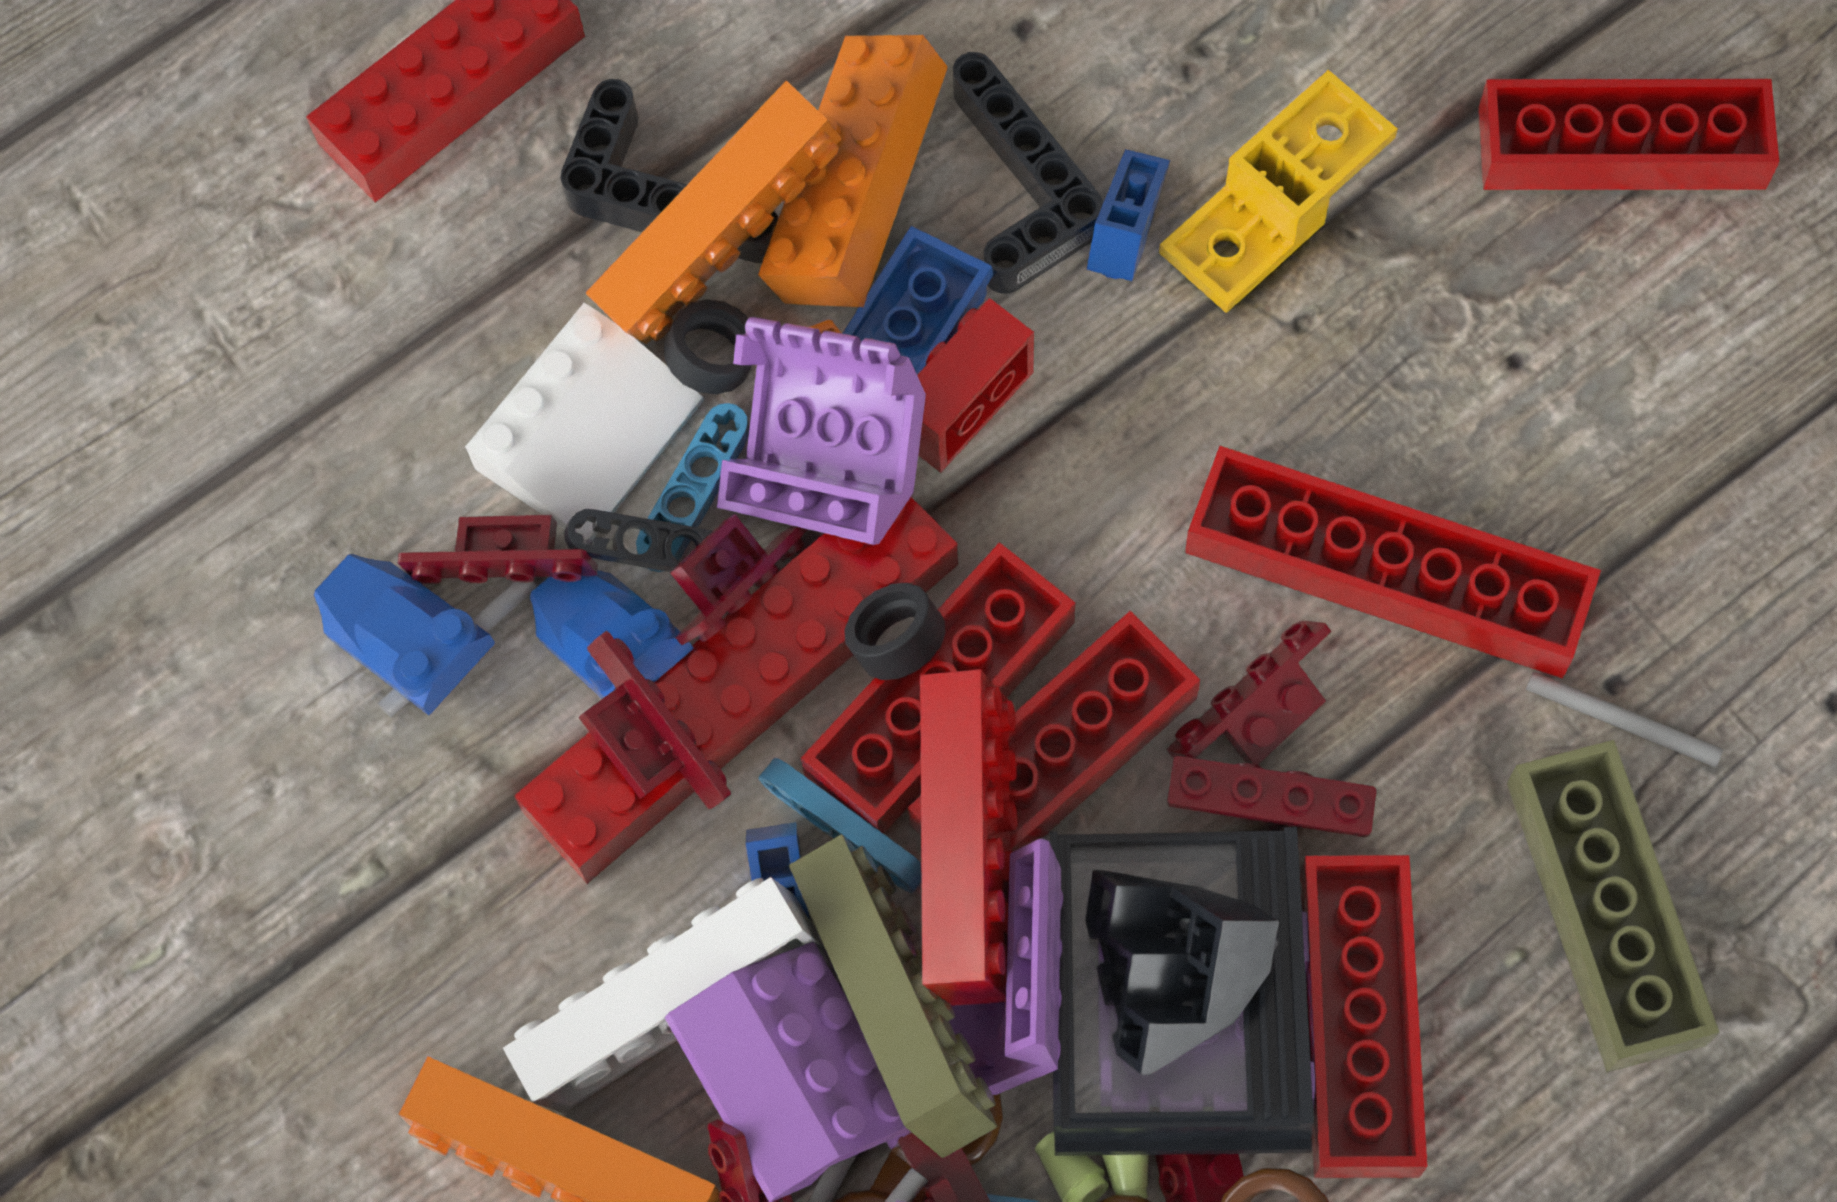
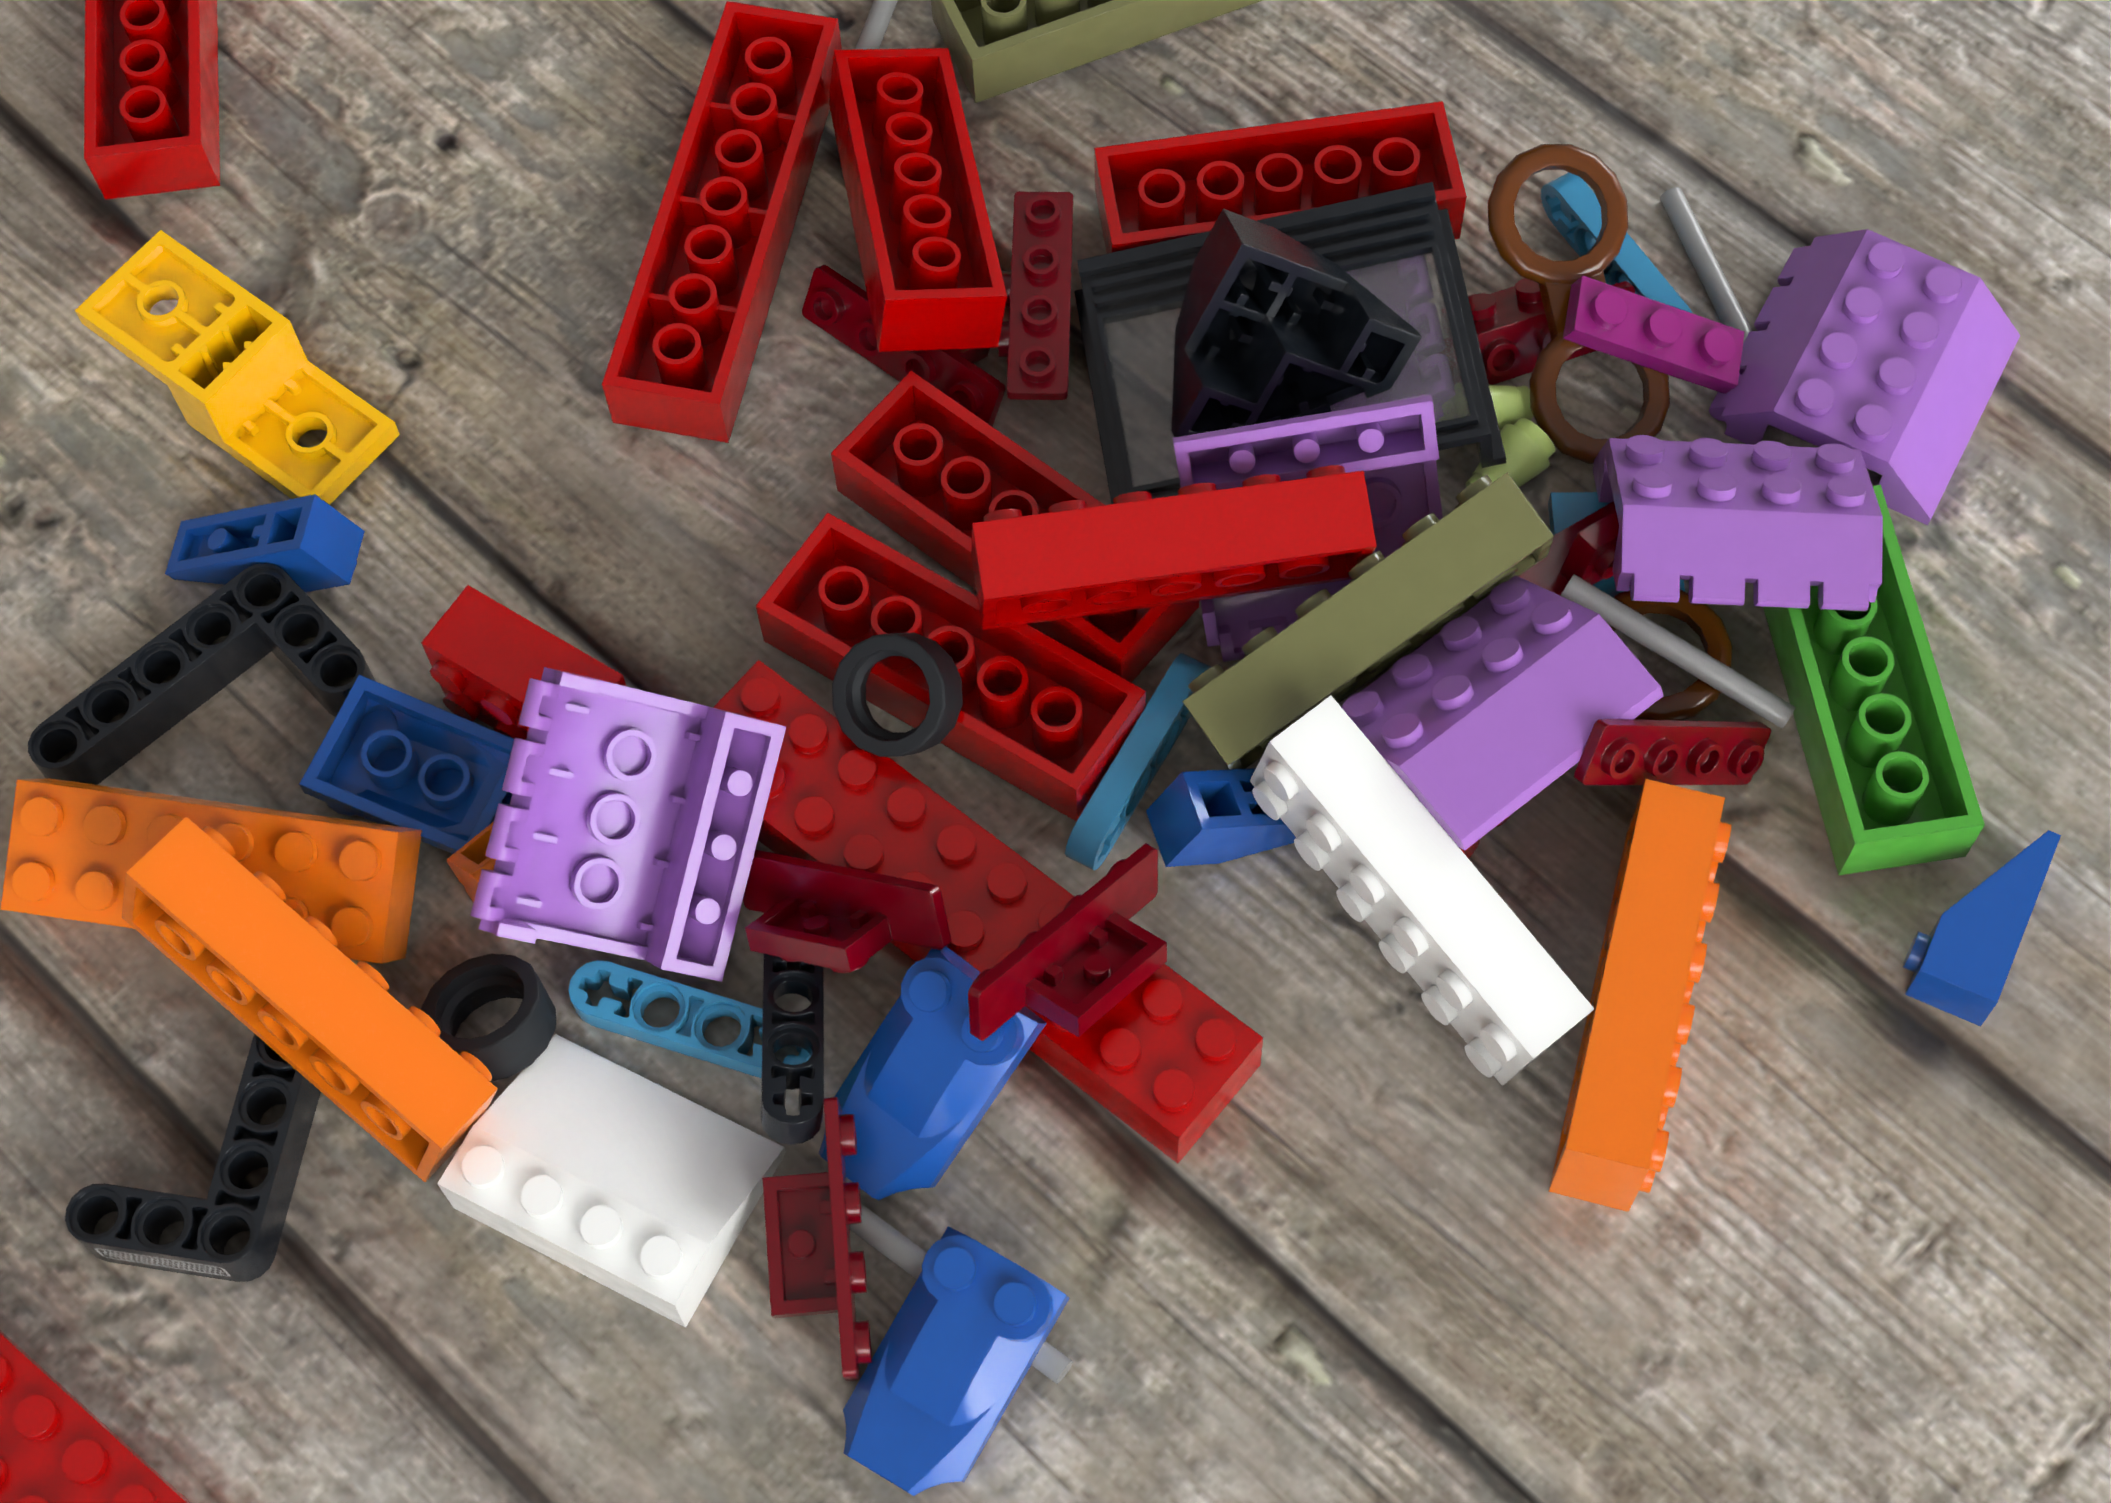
camera: 100 degrees left, 5 degrees down
none -> red brick [829,48,1007,352]

